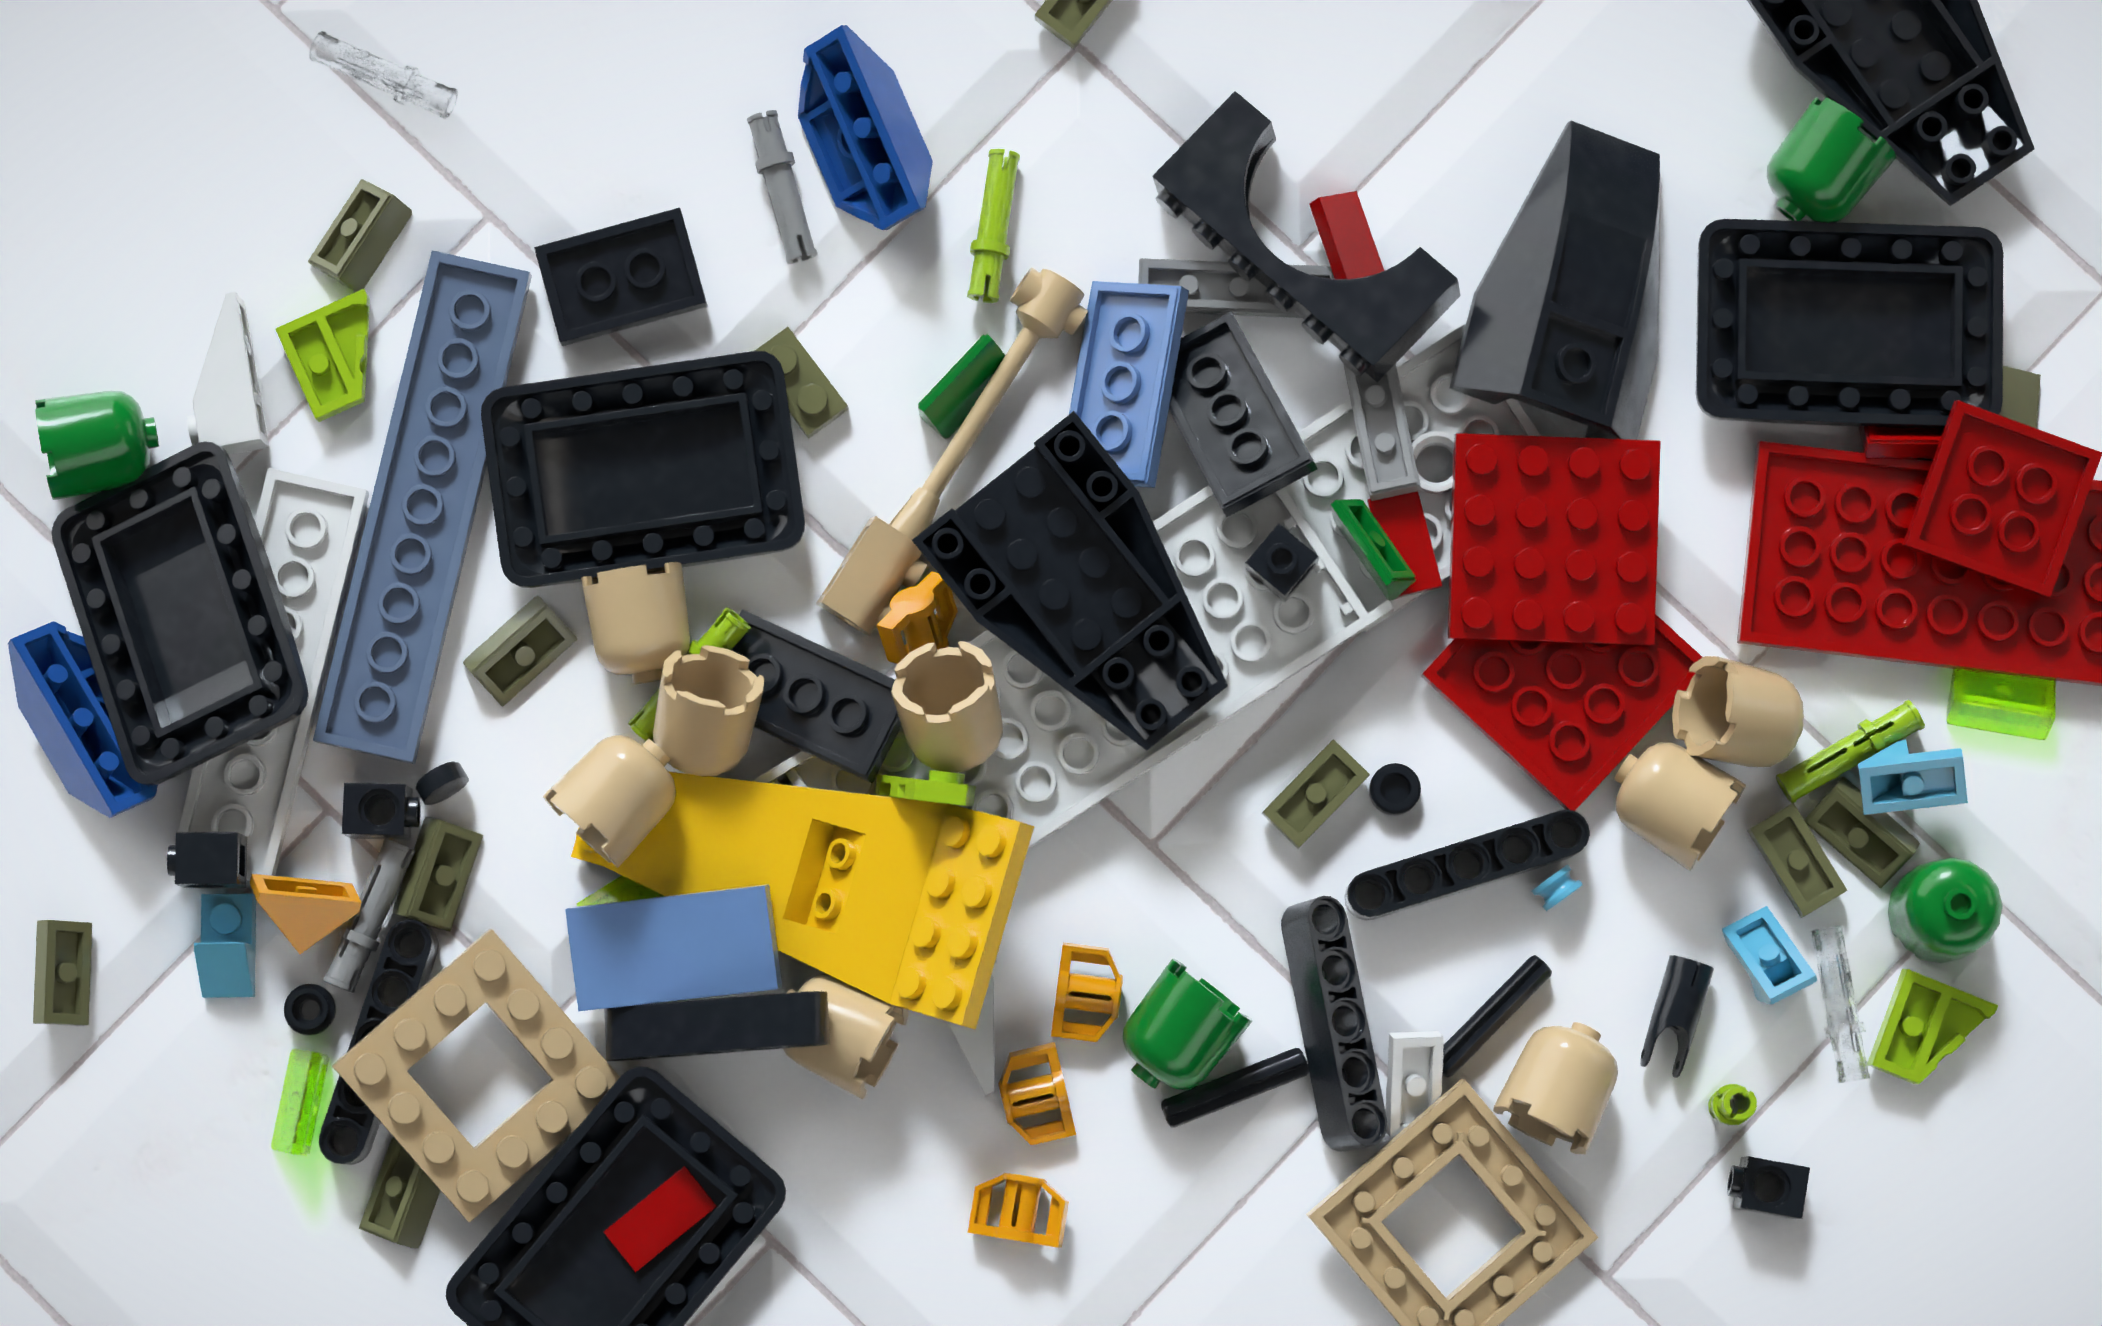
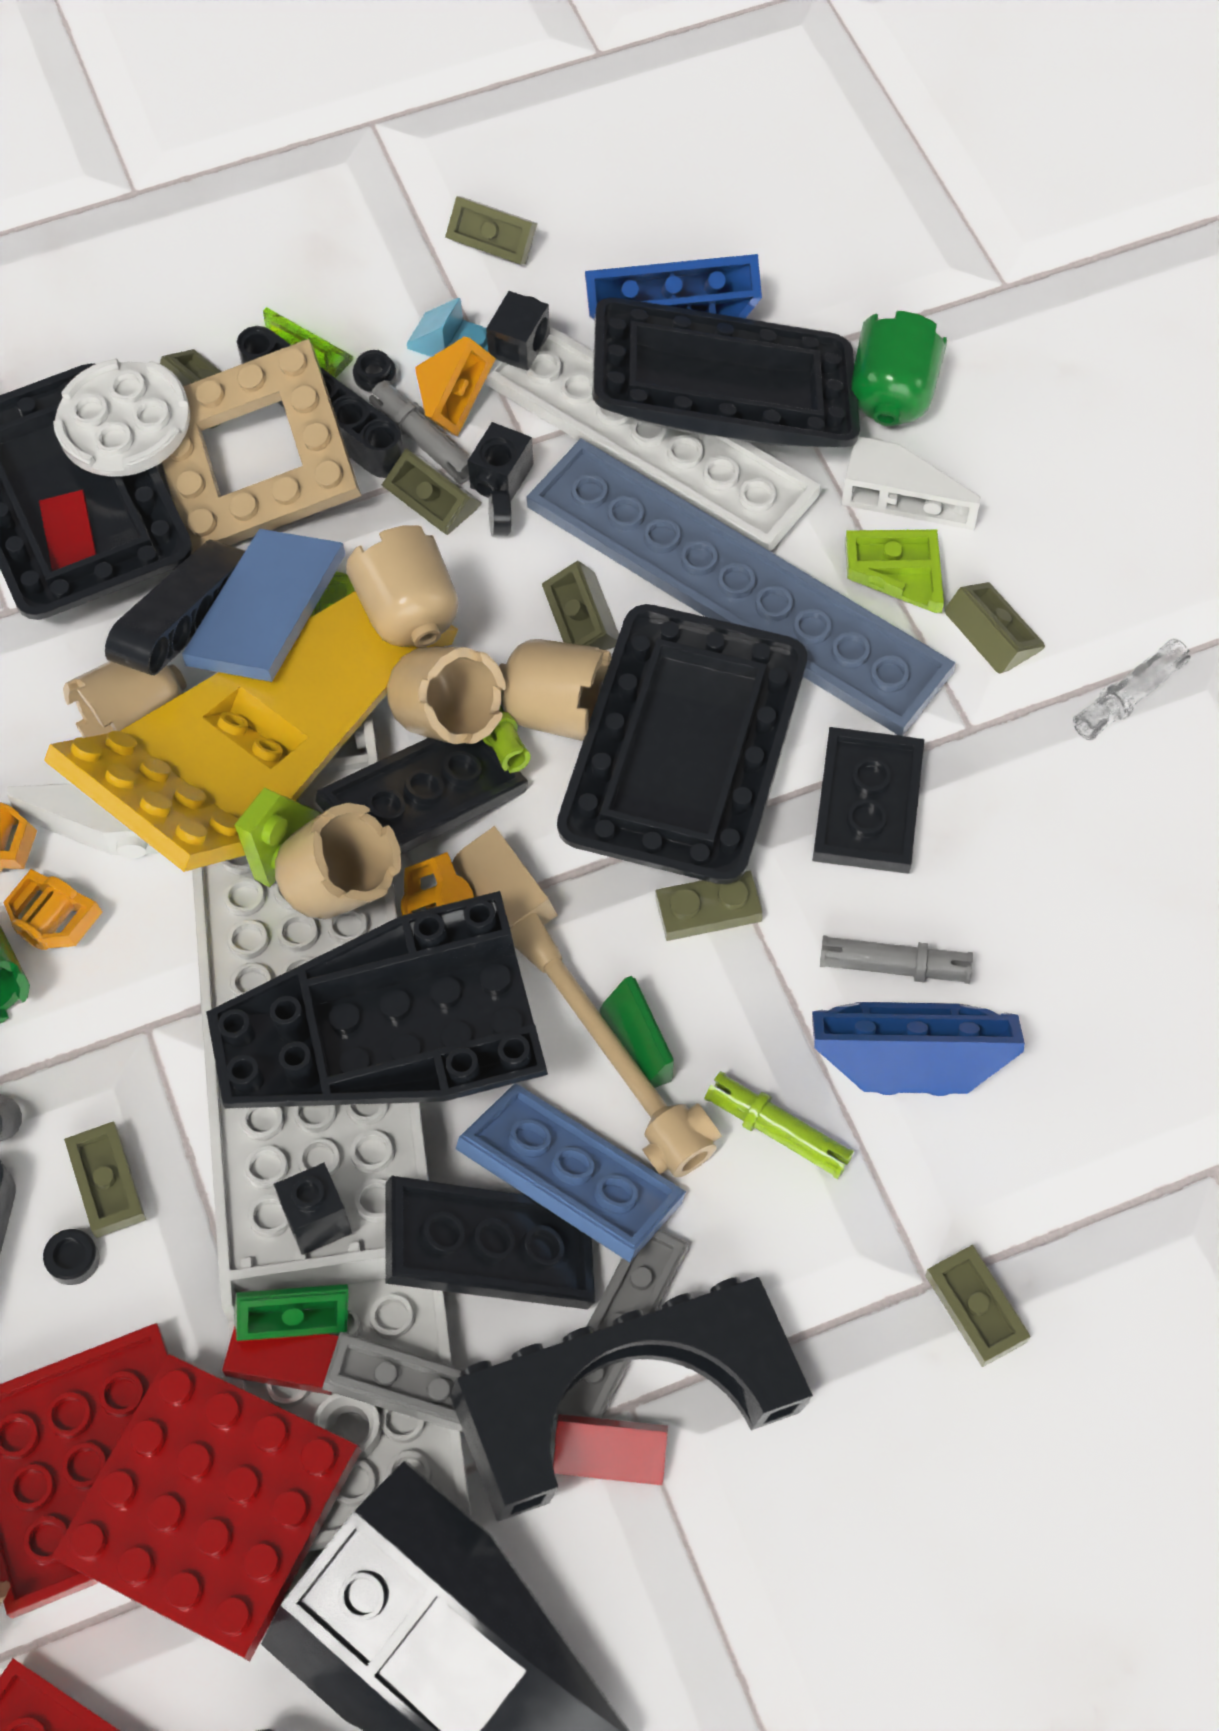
camera: 115 degrees right, 20 degrees down
none -> white tile [53,358,190,476]

